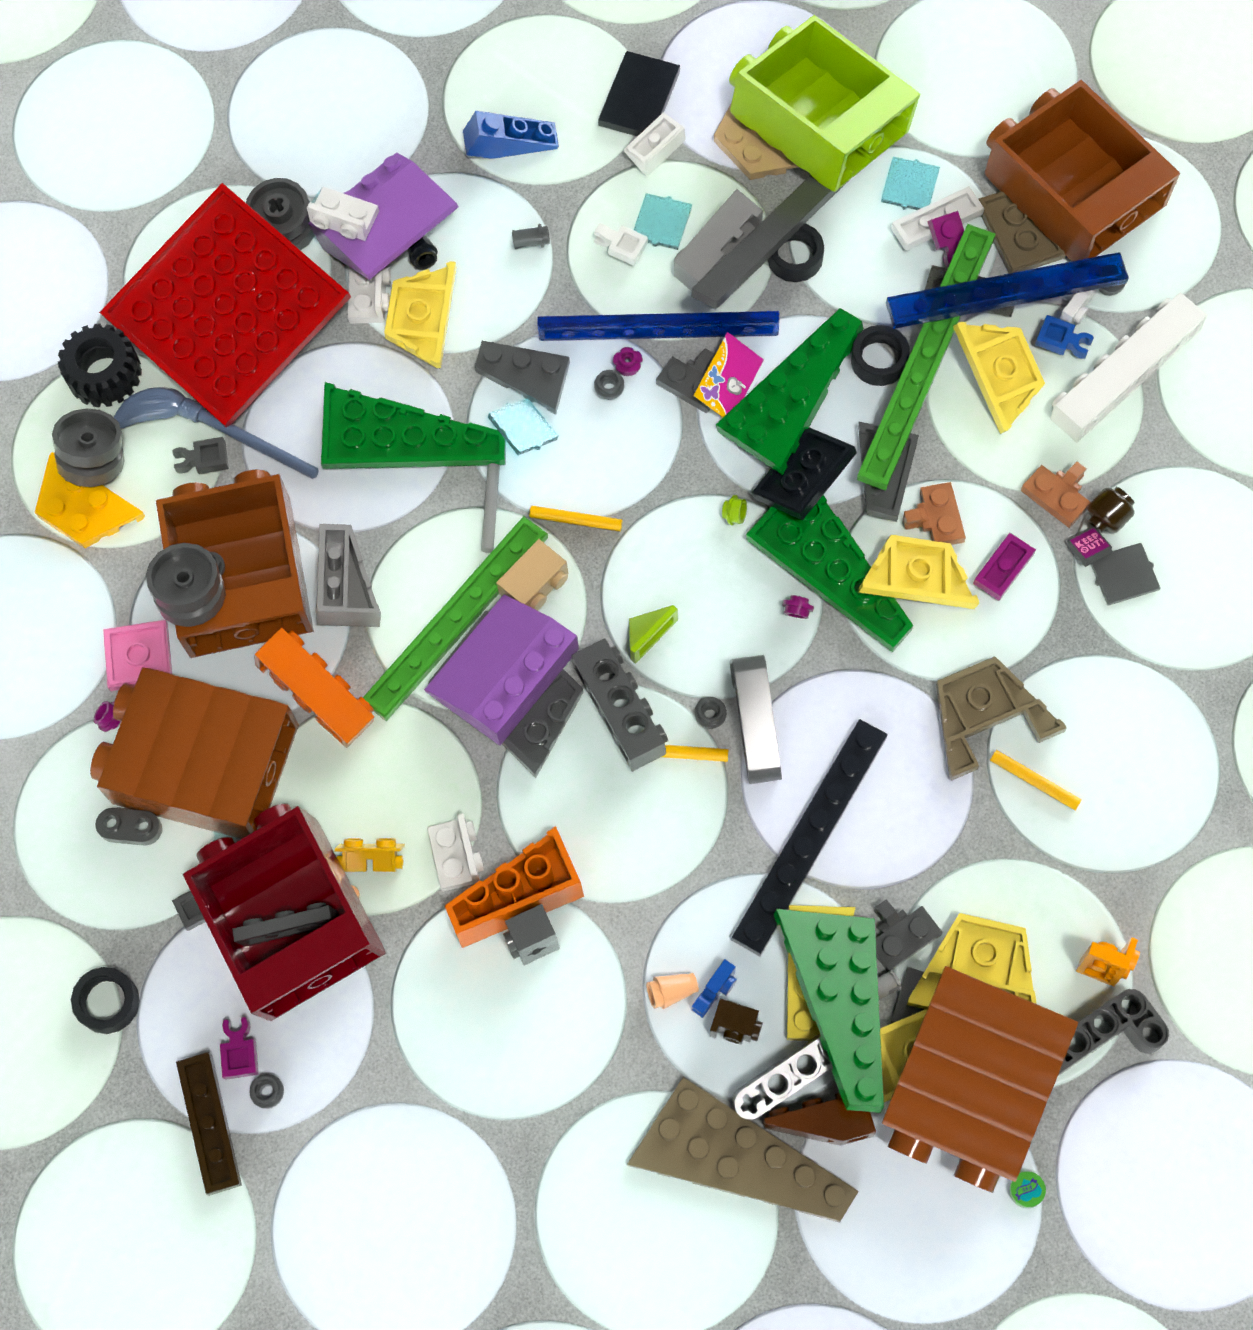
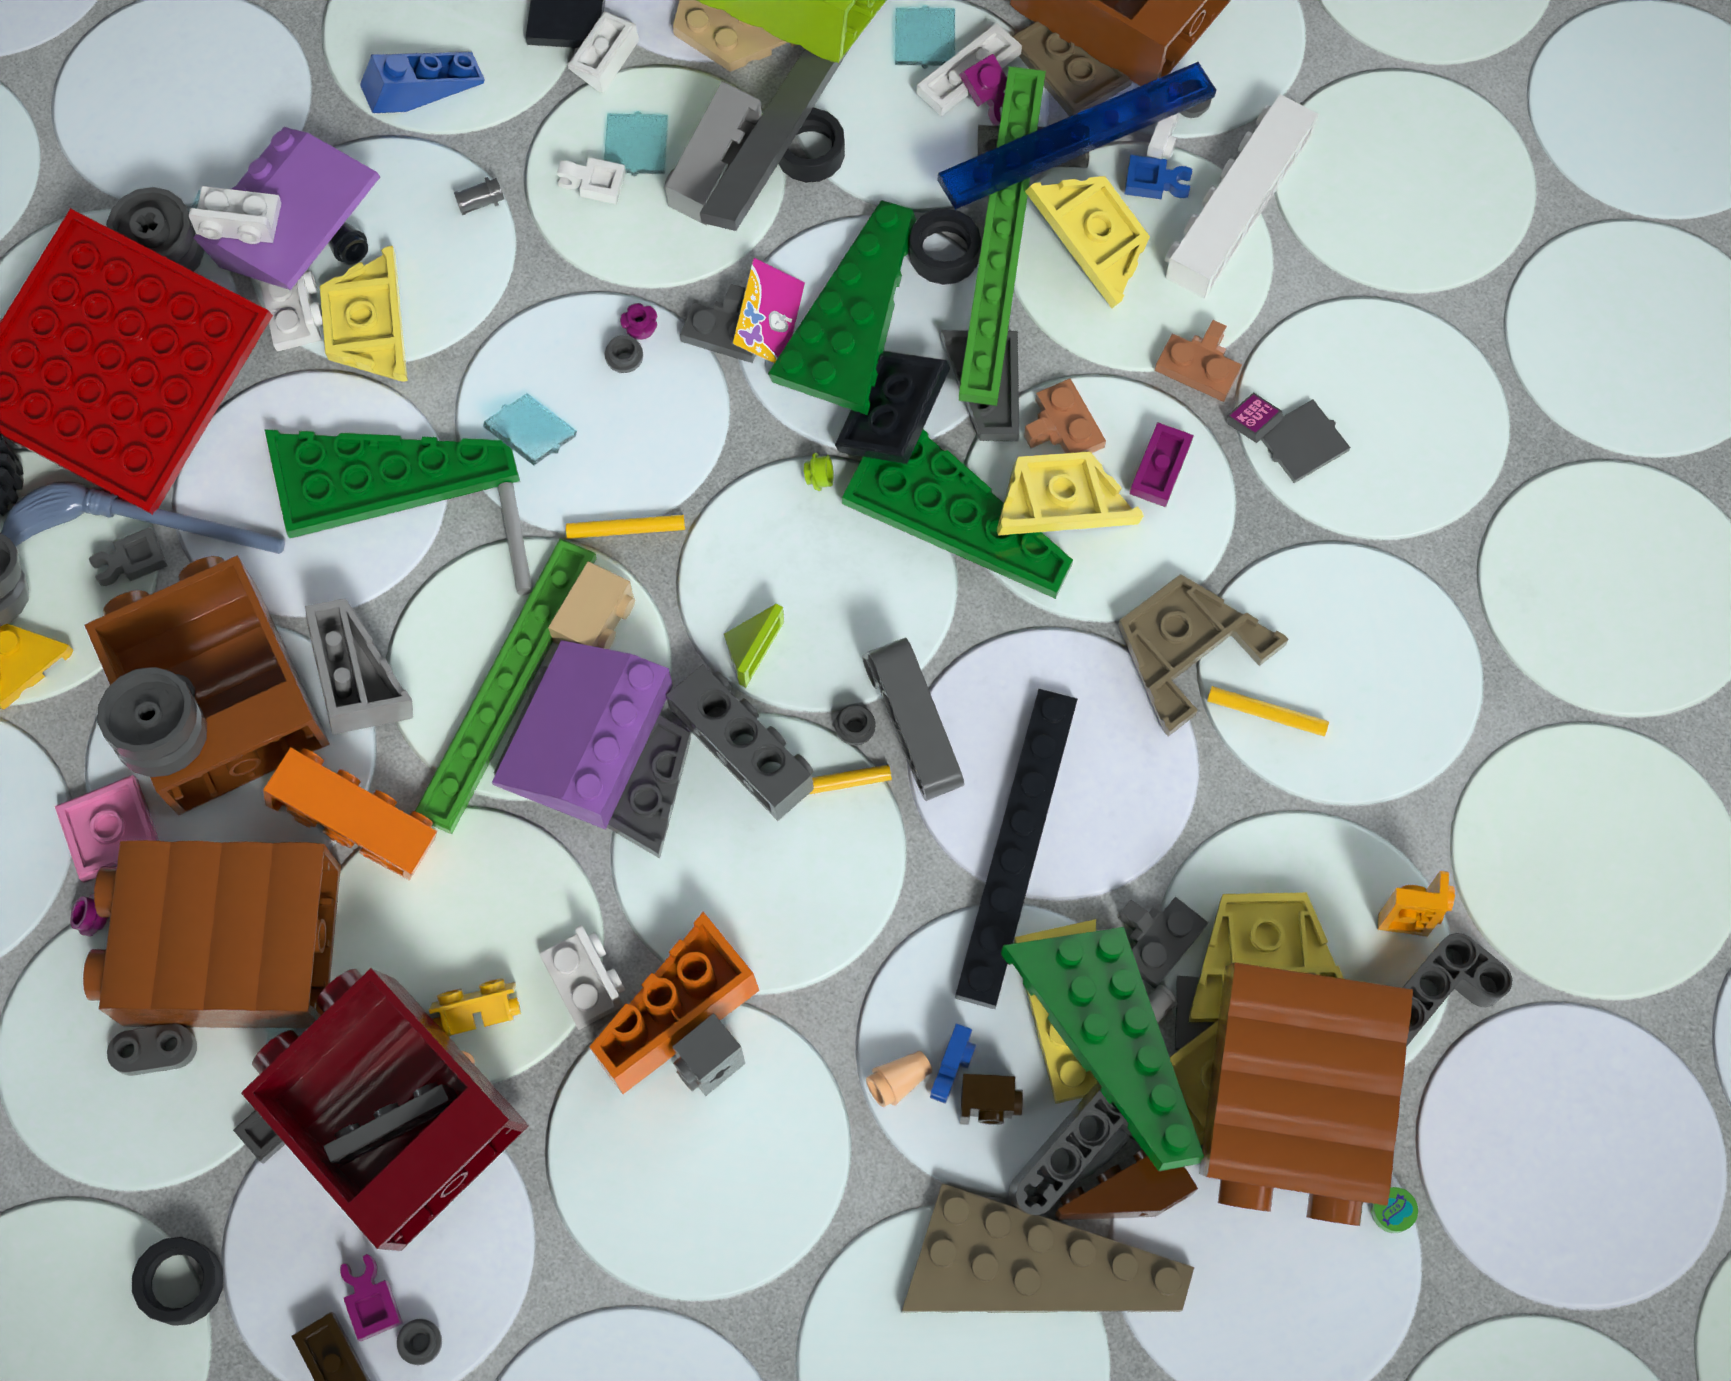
camera: 20 degrees left, 0 degrees up
dark grey wing [475,340,570,415] -> none
clear blue tile [537,311,780,341] -> none
magenta plate [782,595,814,619] -> none
dark brown head [1087,486,1135,533] -> none

